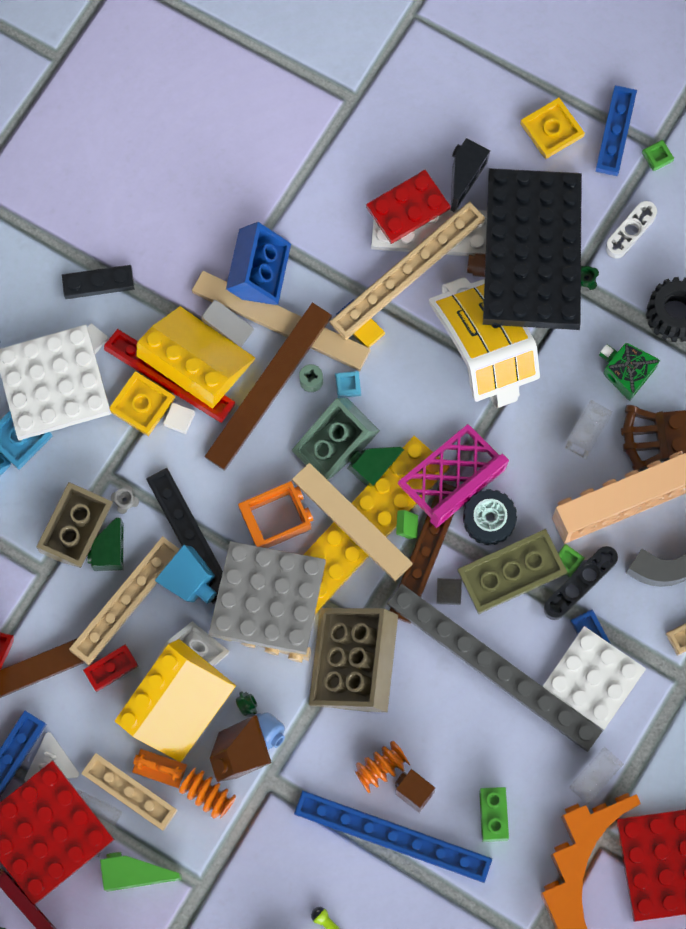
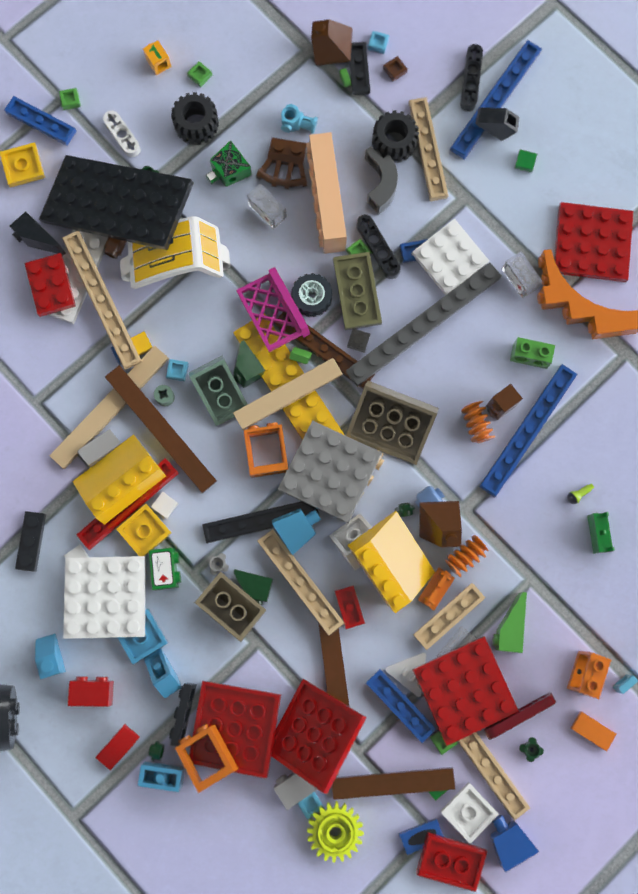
camera: 80 degrees left, 5 degrees up
blue slope [226,222,291,305] -> none
none -> brick [149,547,181,590]

